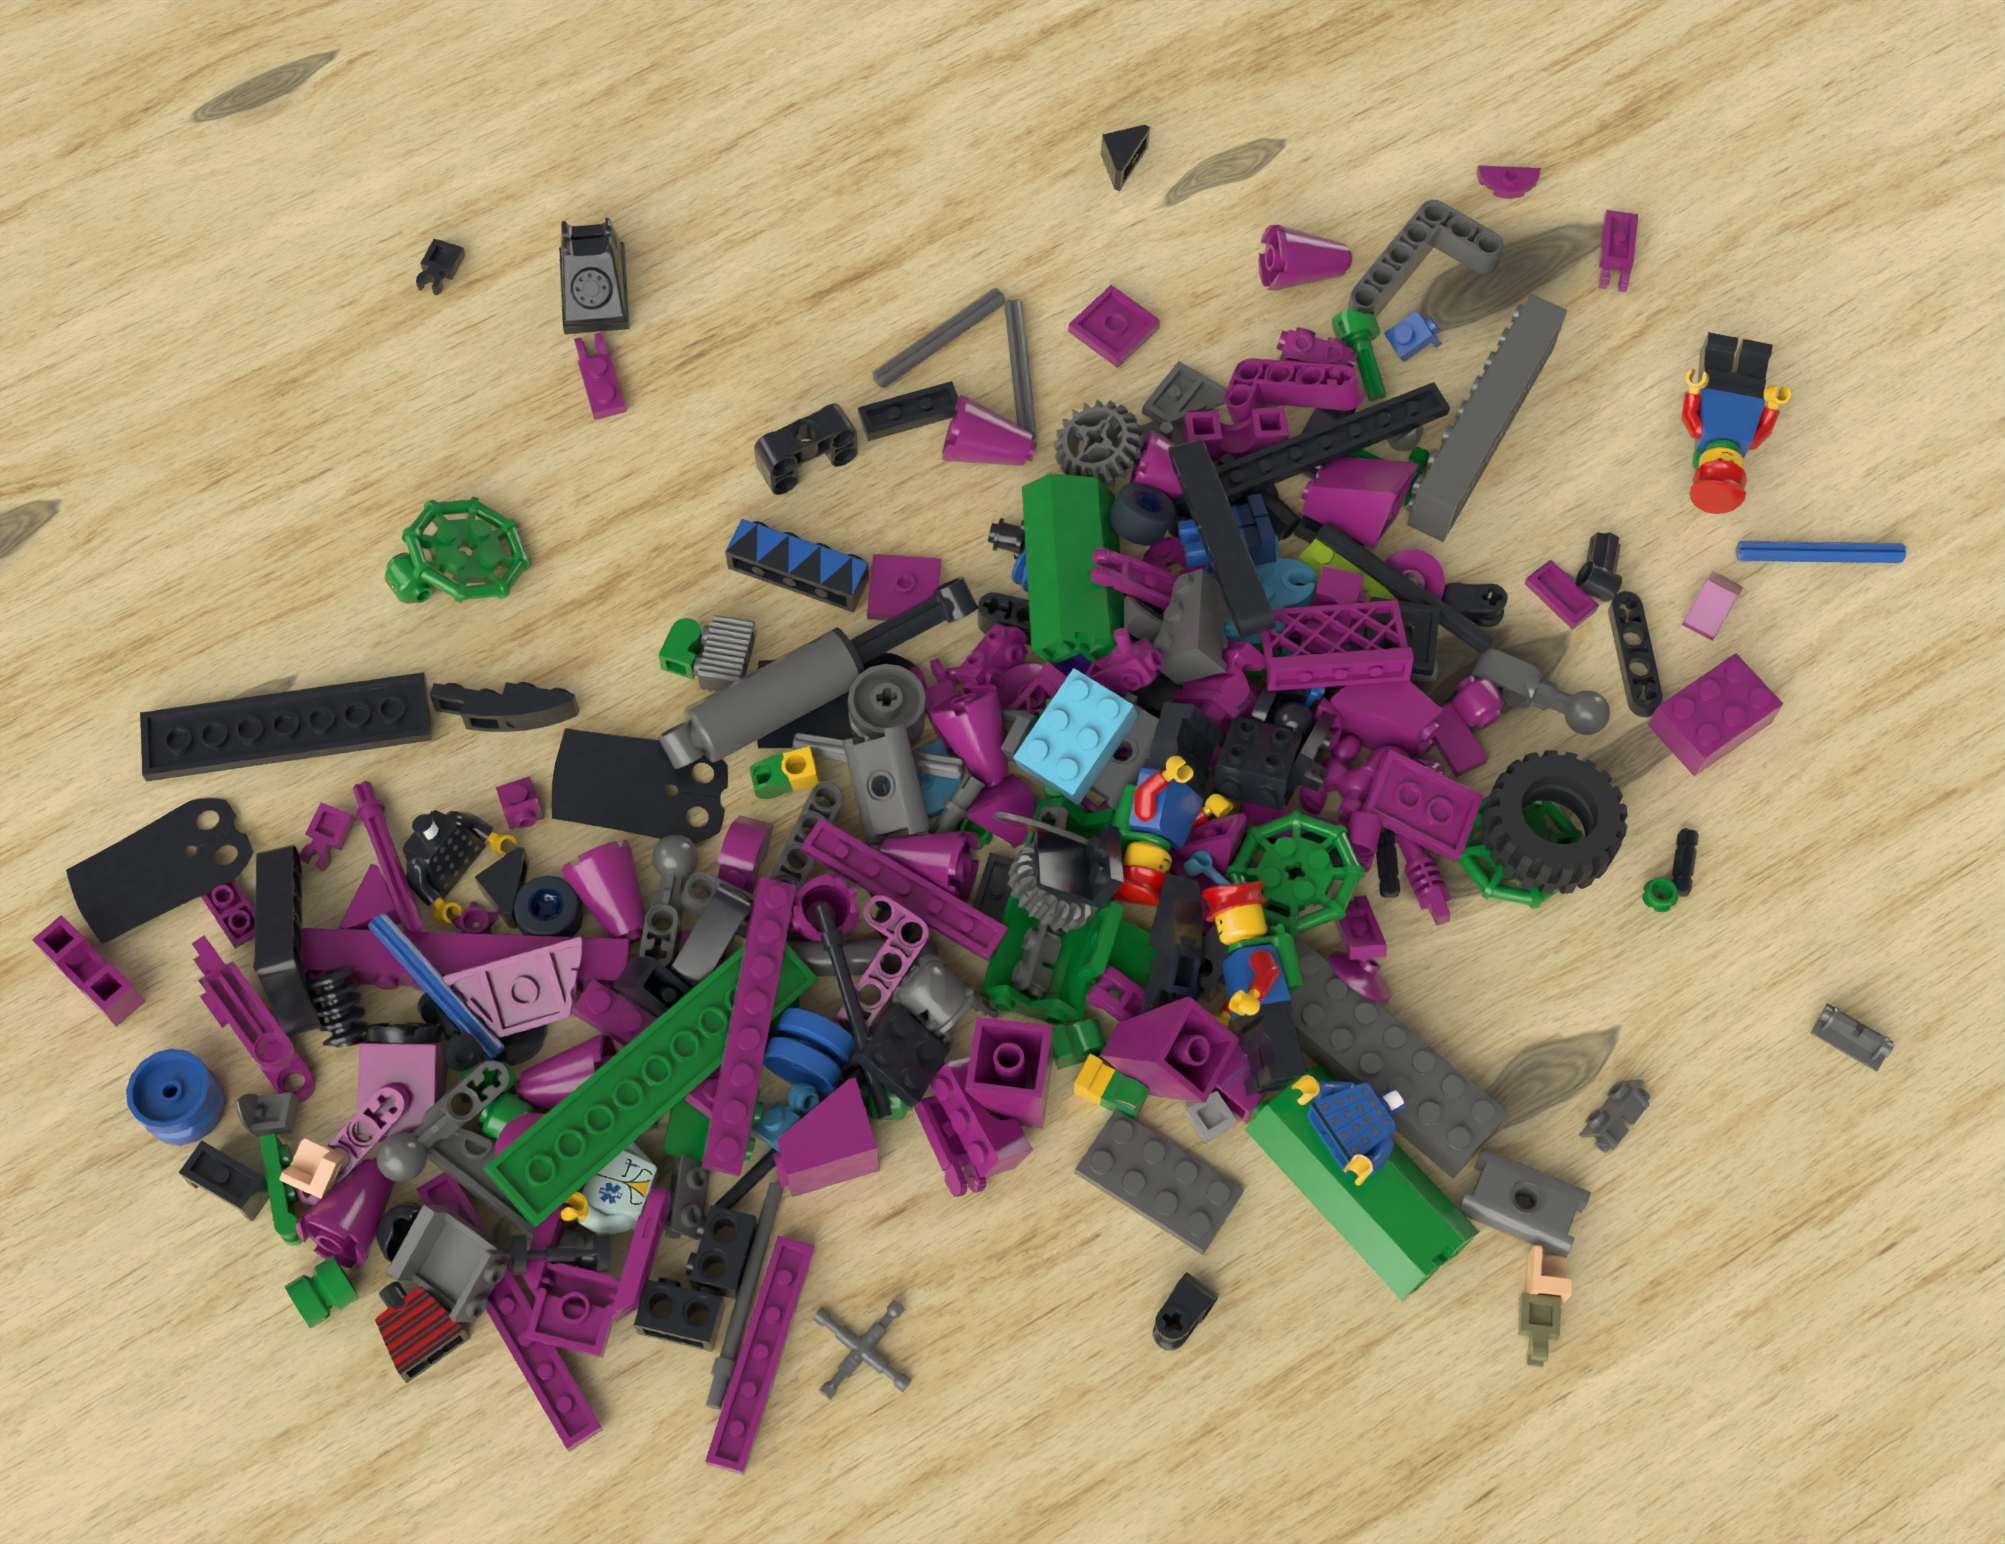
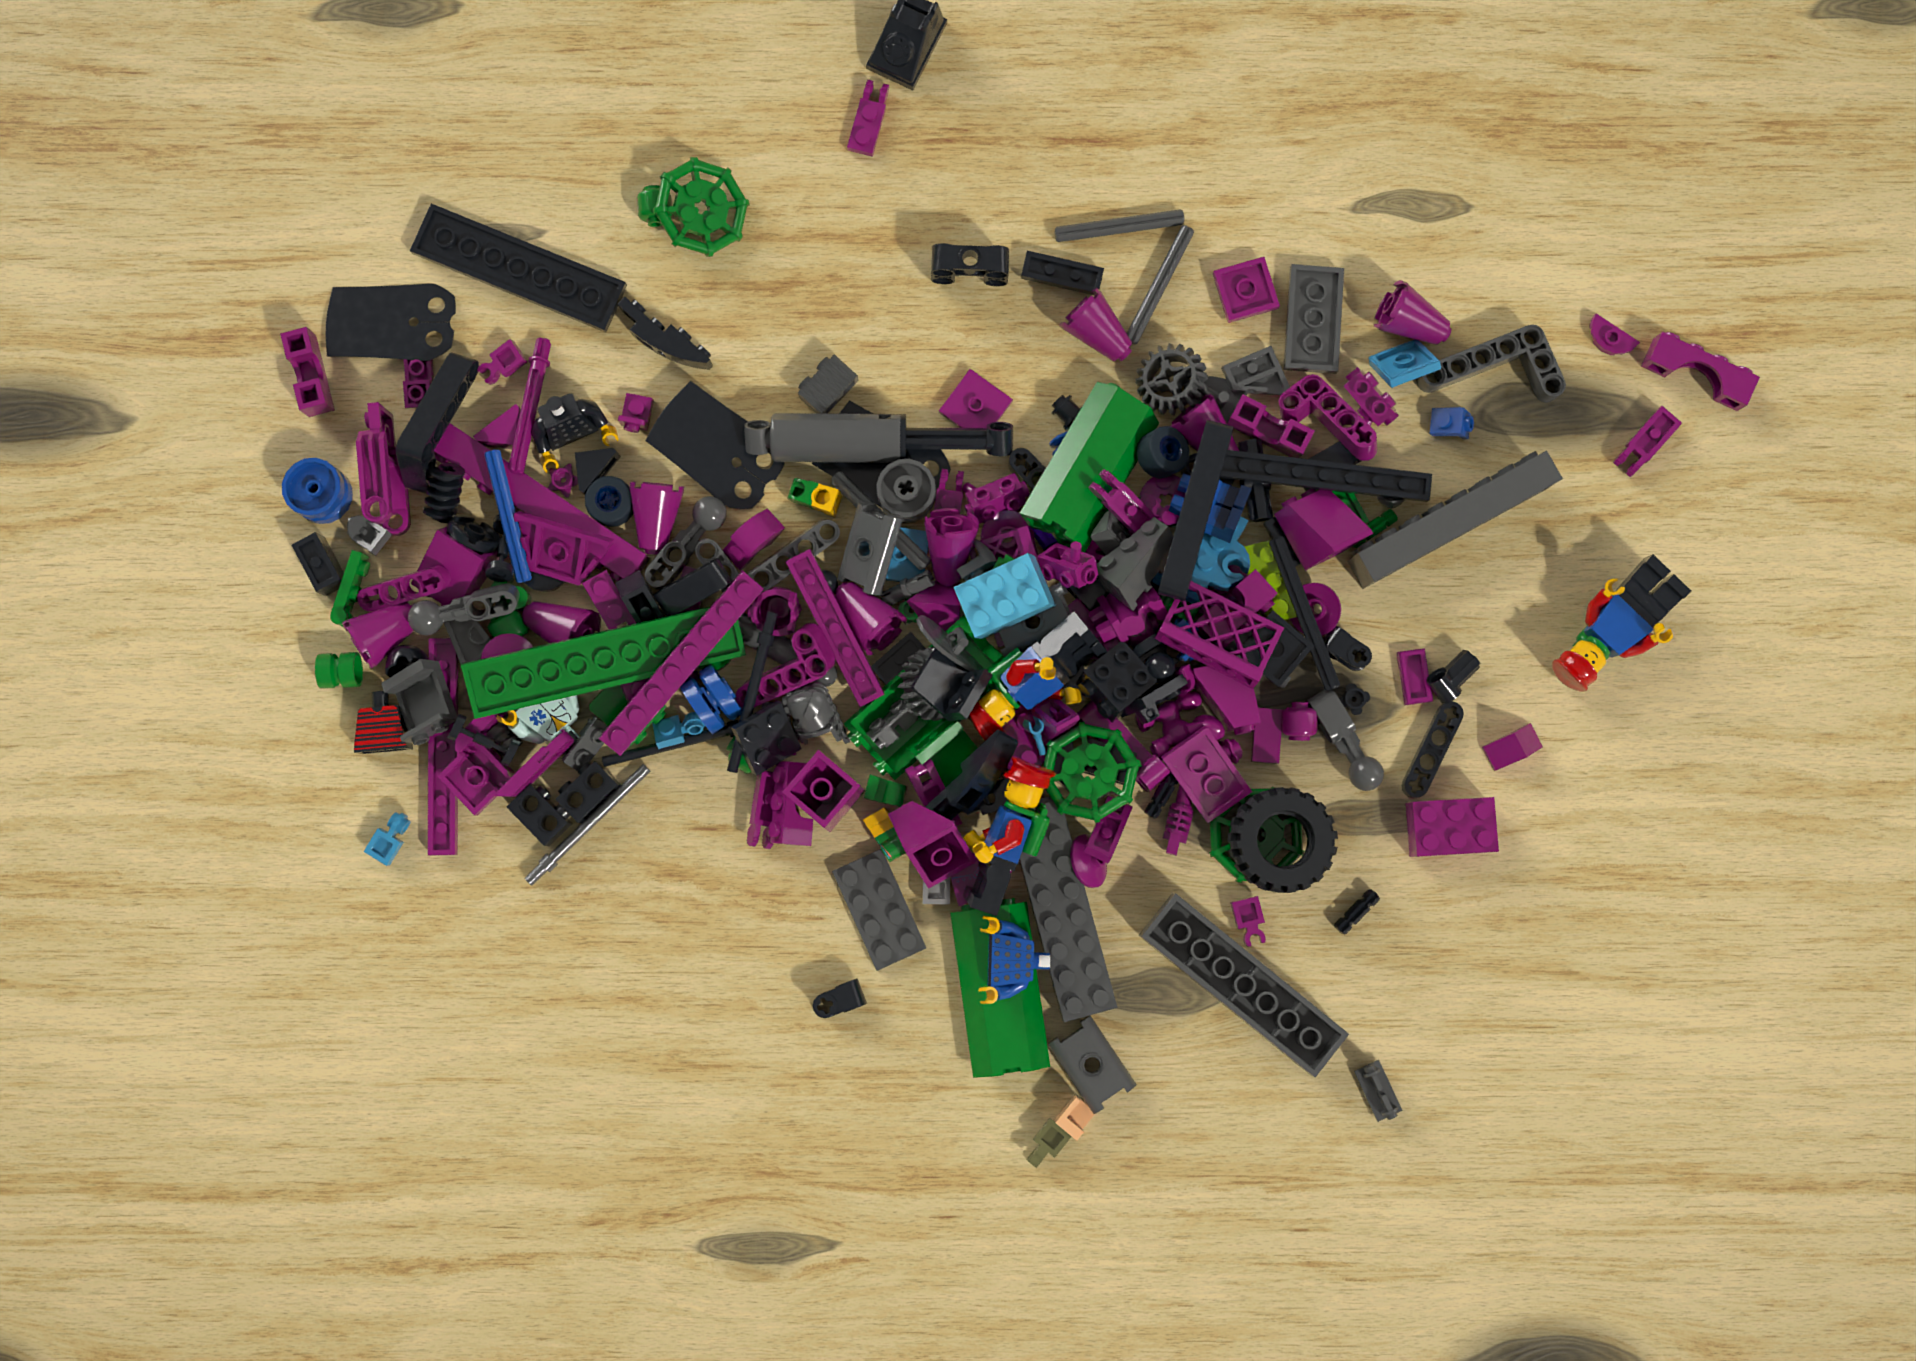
camera: 30 degrees right, 20 degrees up
light nougat panel [279,1137,347,1198] -> none
green leg [658,618,703,680] -> none
magenta plate [705,1236,815,1475] -> none
black brick [725,519,869,613] -> none
magenta slope [773,1078,879,1197] -> none
dark grey piece [813,1300,912,1400] -> none
black slope [1101,125,1150,191] -> none
green piece [1332,309,1386,402] -> none
dark grey hinge [1579,1079,1650,1153] -> none
green plate [1642,877,1678,912] -> none
blue axle [1736,541,1906,563] -> none
none -> dark azure plate [364,812,411,866]
none -> dark grey brick [1138,893,1349,1078]
none -> magenta plate [1230,896,1266,947]
none -> dark grey plate [1284,264,1344,374]
none -> black plate [1339,683,1370,715]
none -> dark azure plate [1368,339,1441,388]
none -> magenta arch [1641,332,1760,411]

